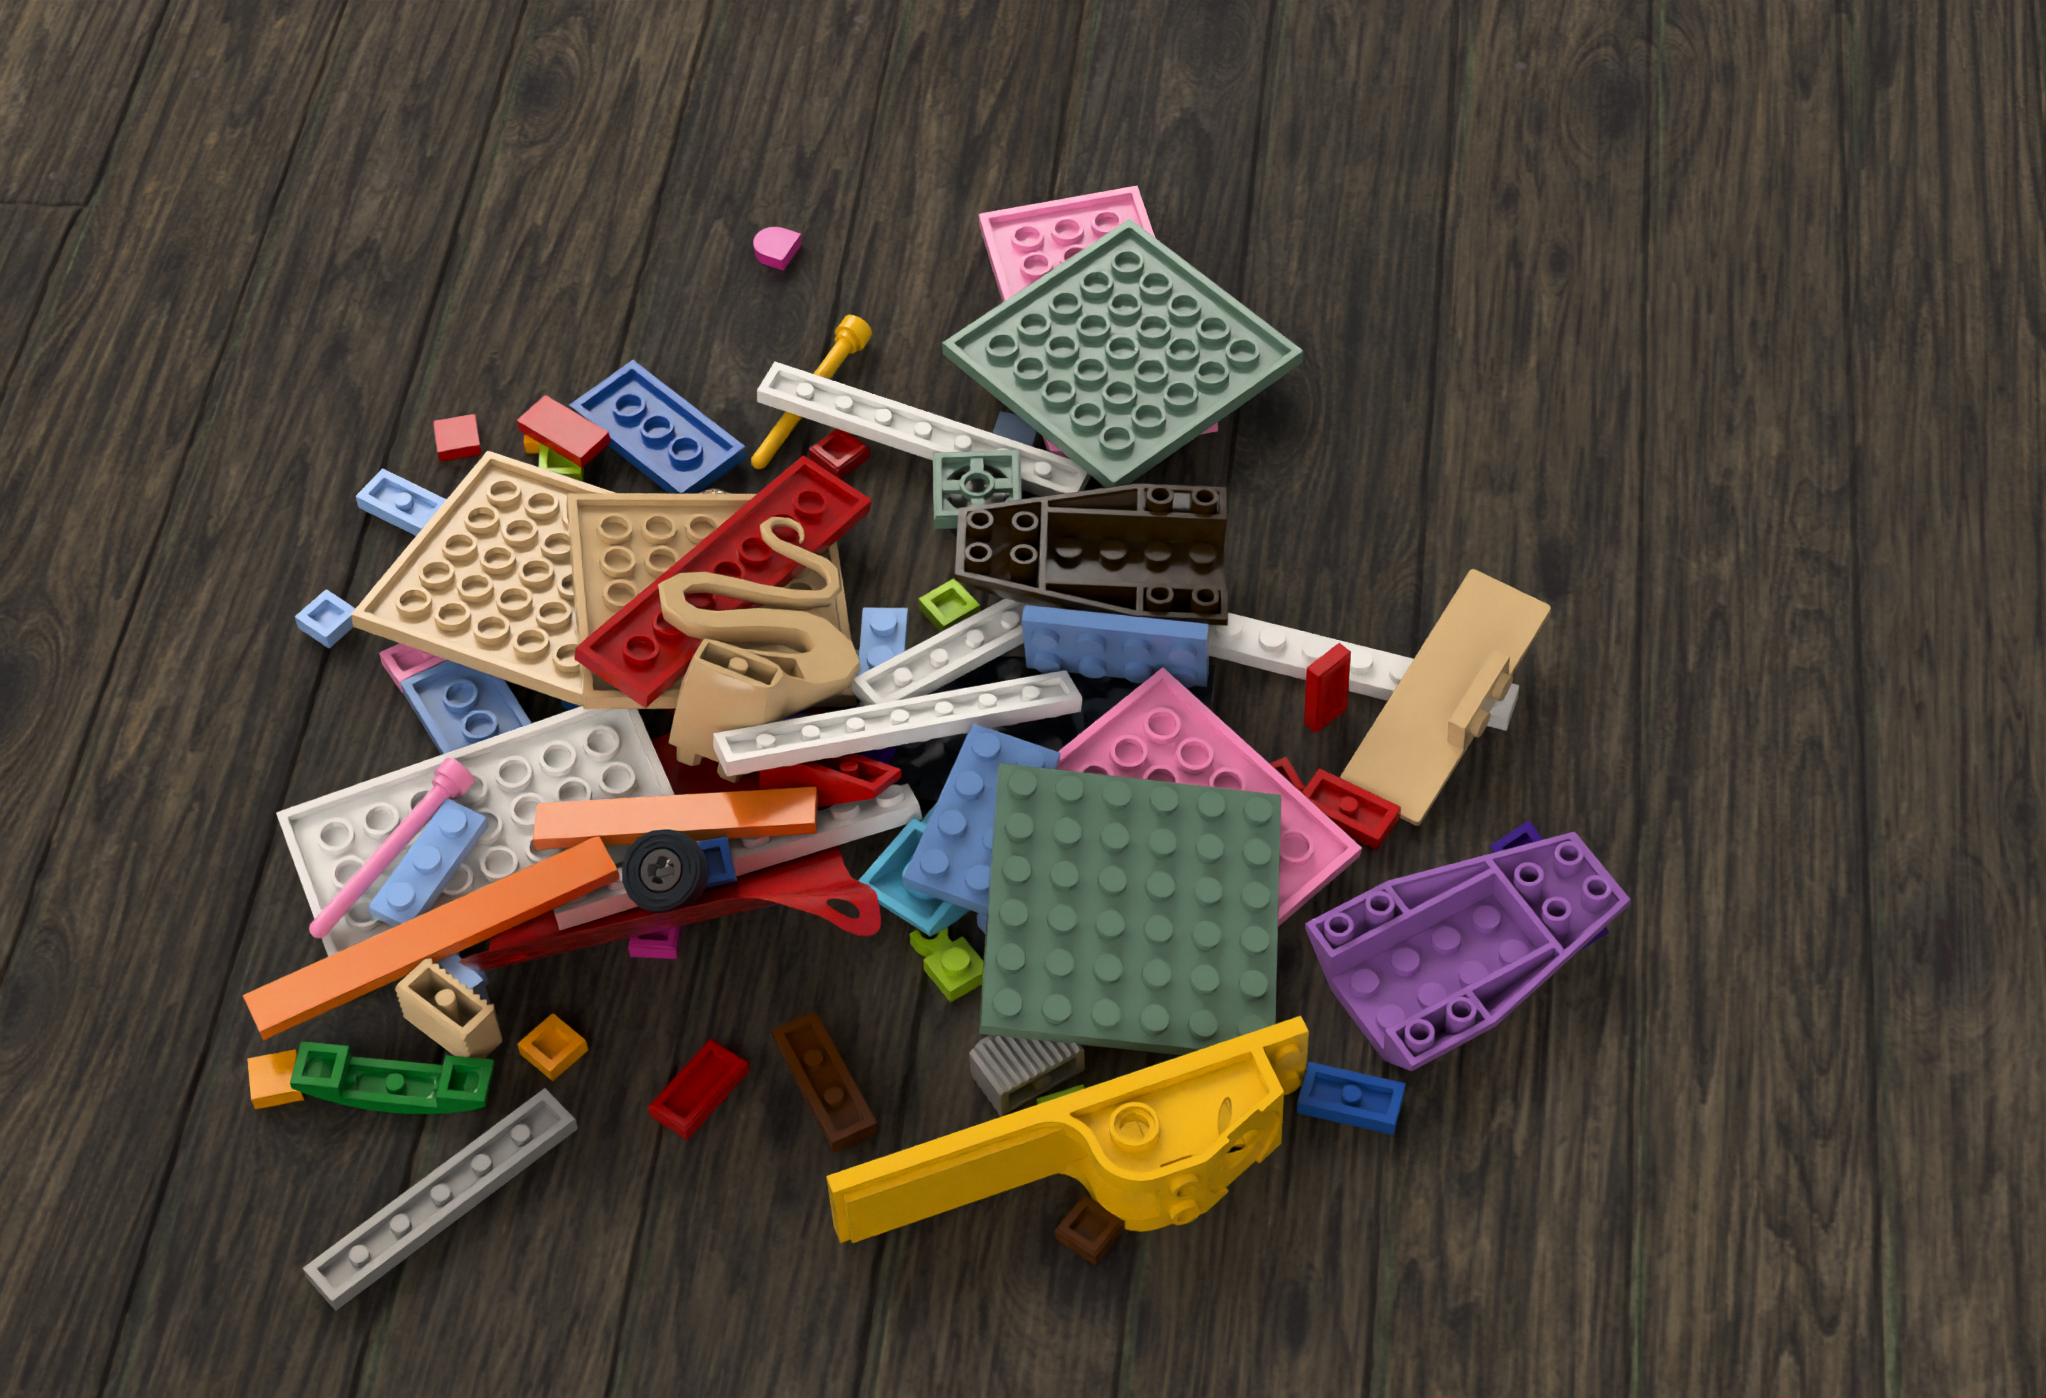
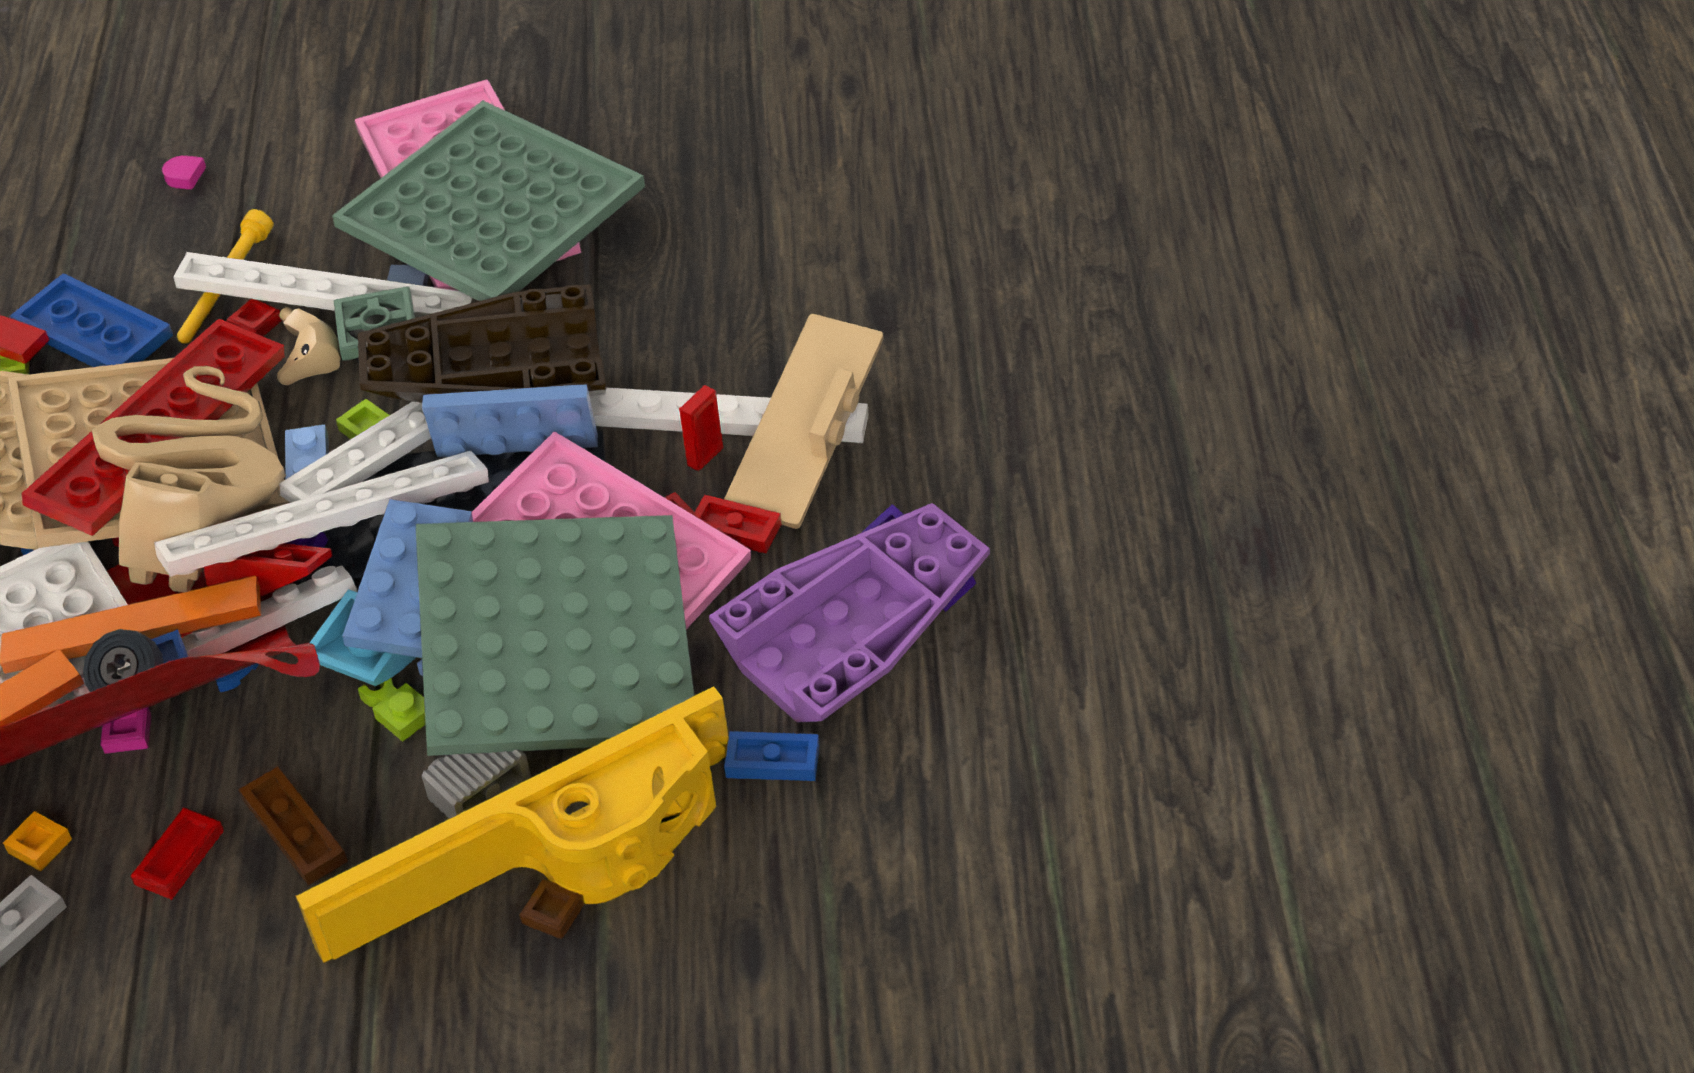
camera: 10 degrees left, 5 degrees down
none -> tan animal [277,307,341,385]

